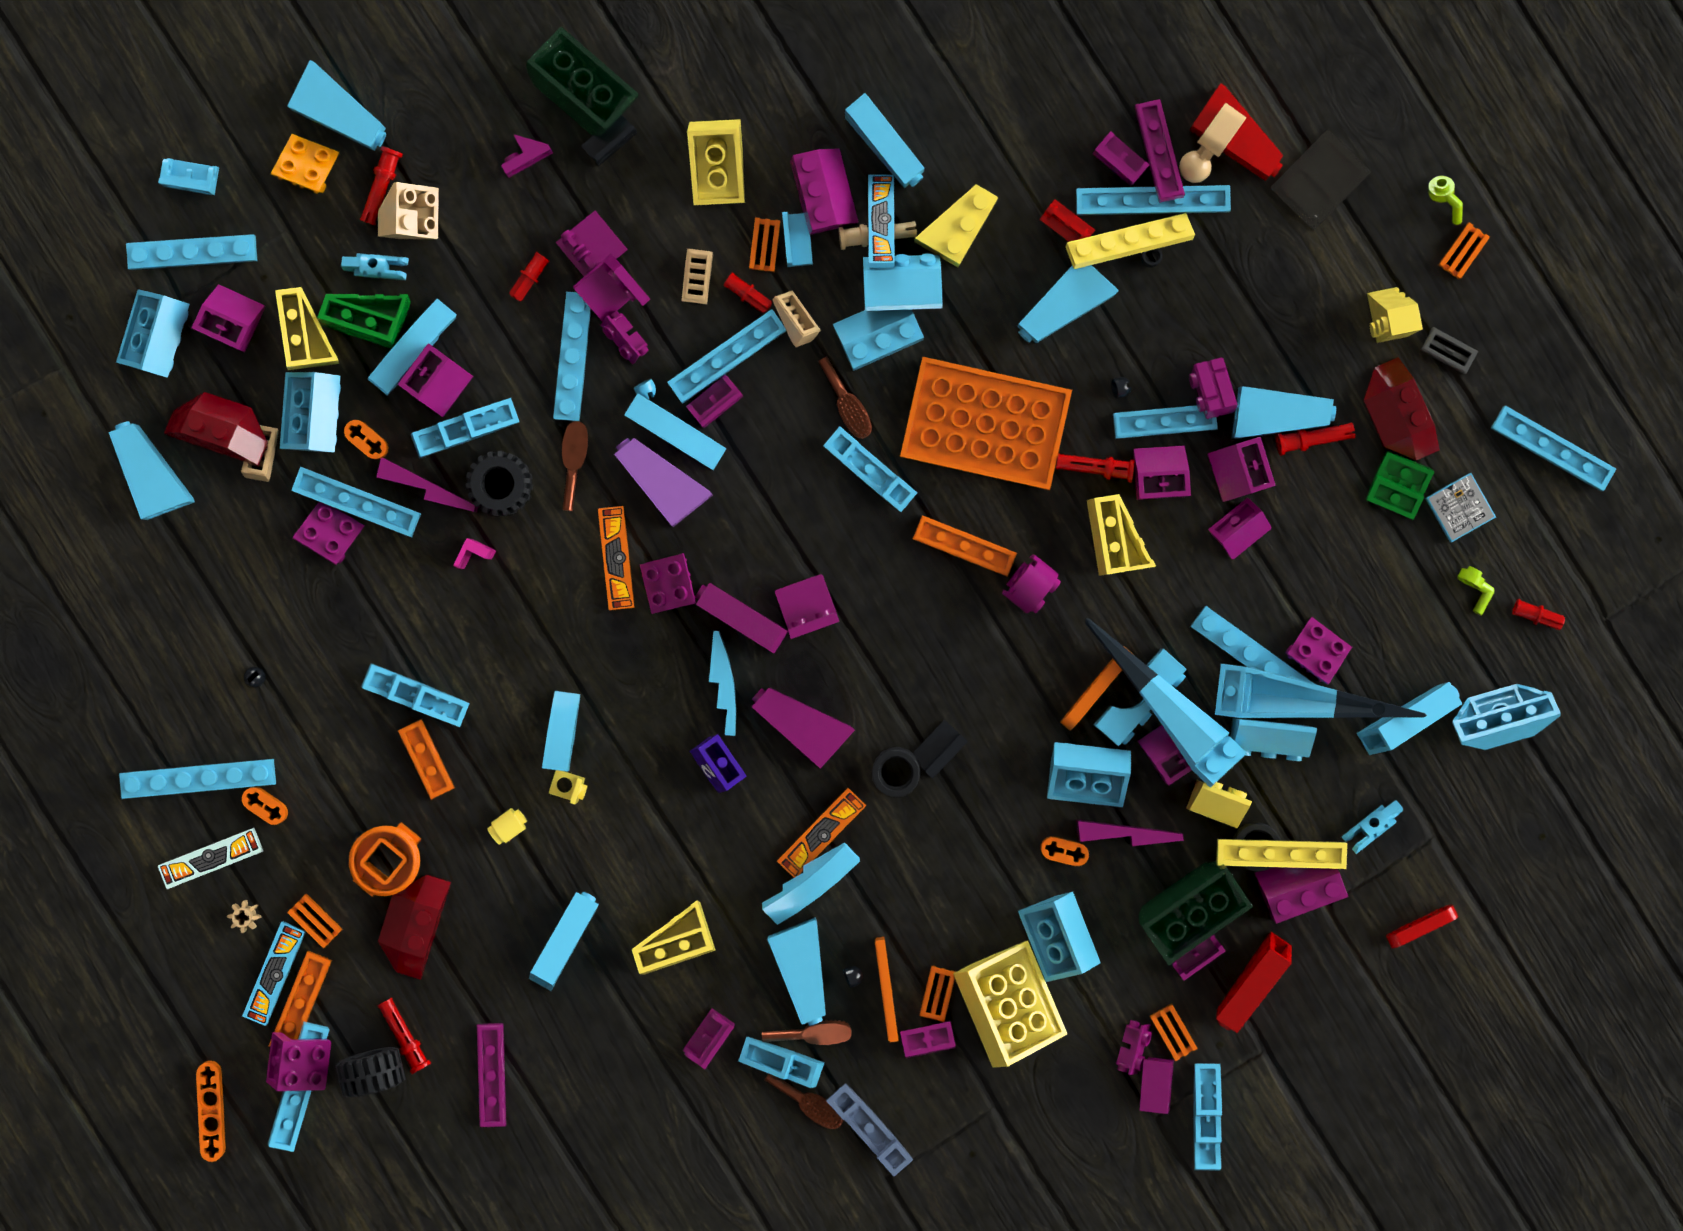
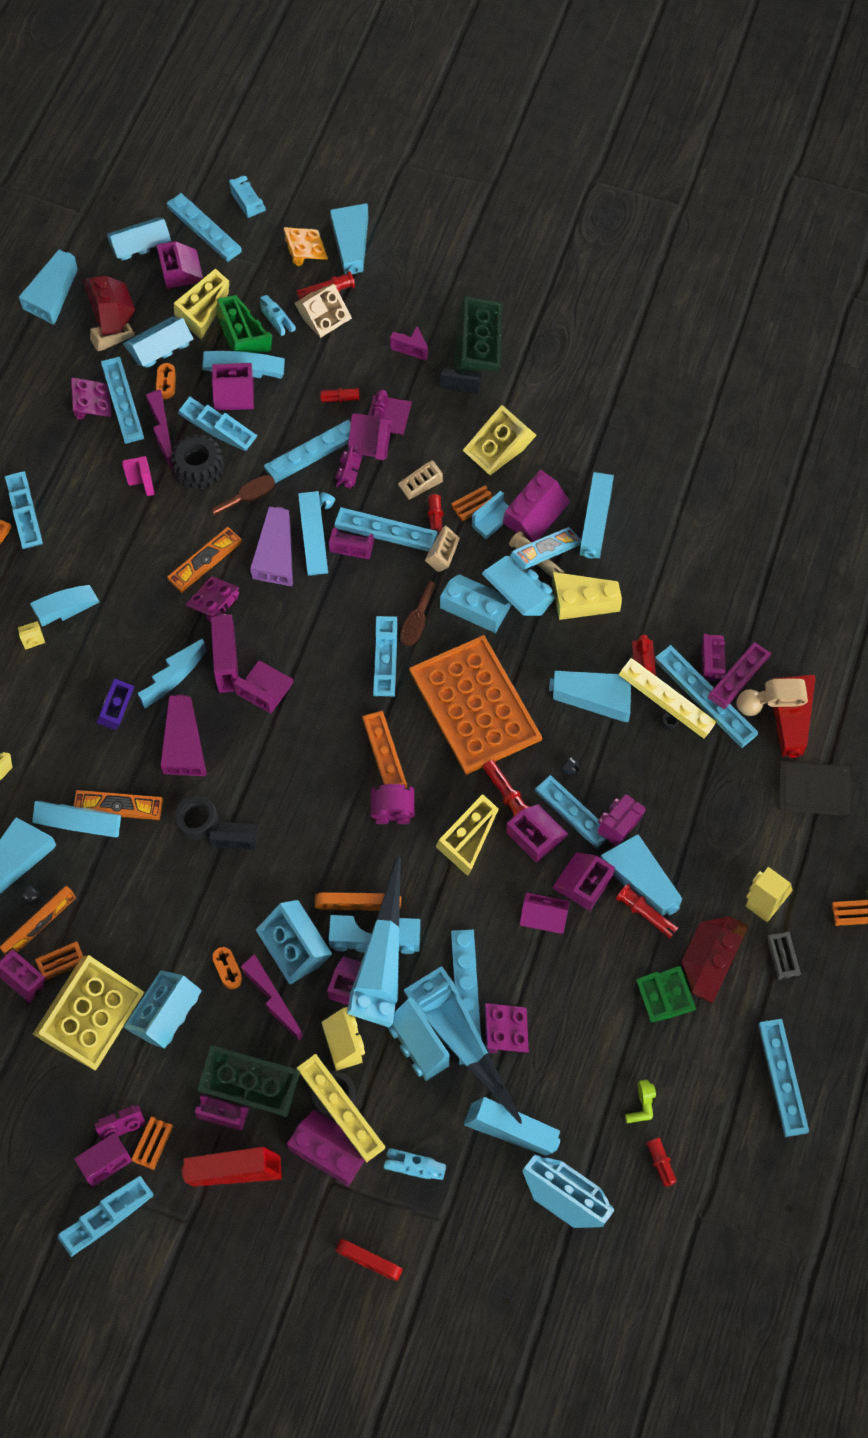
camera: 55 degrees right, 25 degrees down
tile [1425,473,1496,542] -> none

